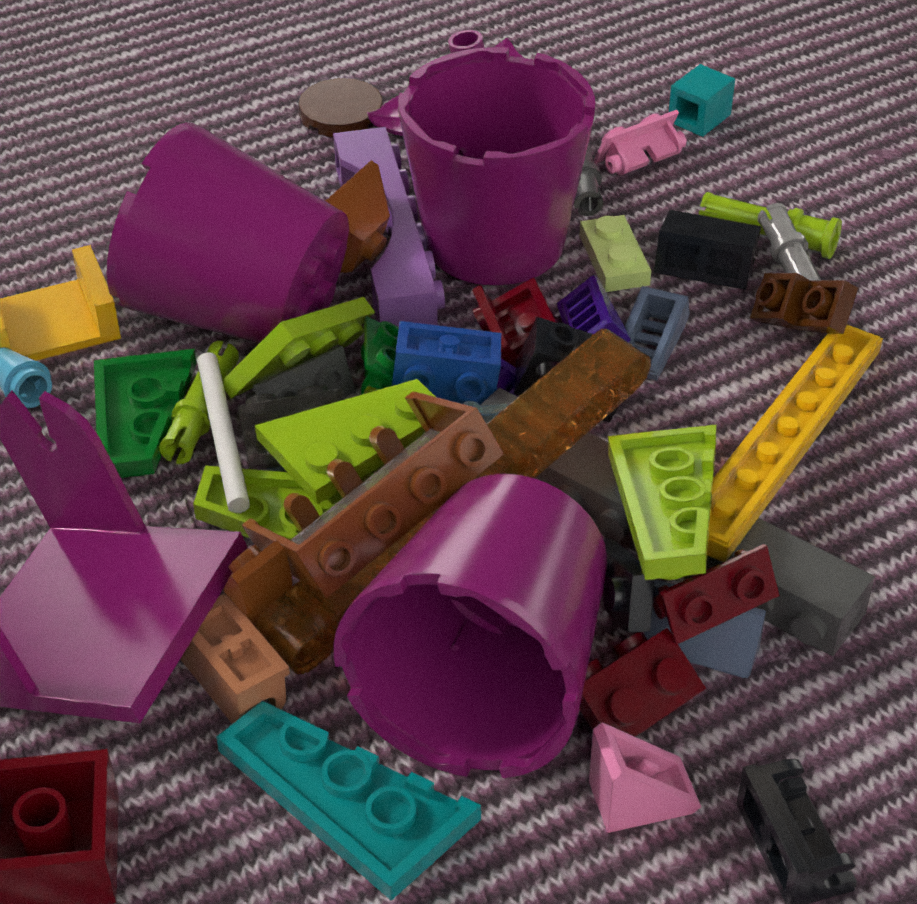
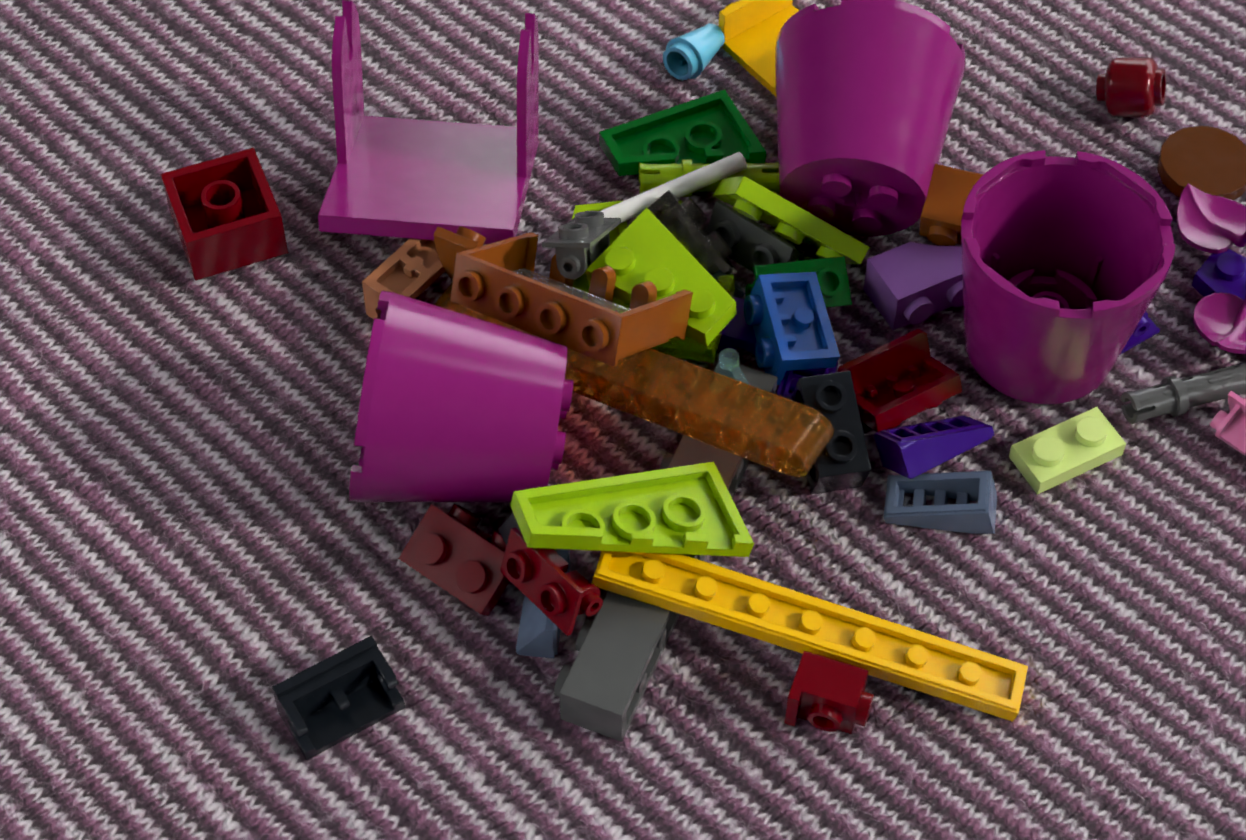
camera: 75 degrees right, 10 degrees up
teal wing [216,701,481,901] -> none
bright pink slope [589,722,701,833] -> none
black hinge [654,210,761,290] -> none
lime pin [699,192,842,259] -> none
reddish brown slope [750,273,858,334] -> none
light grey pin [757,203,821,280] -> none
none -> dark grey hinge [542,211,621,279]
none -> dark red brick [784,651,874,734]
none -> dark red head [1096,57,1166,118]

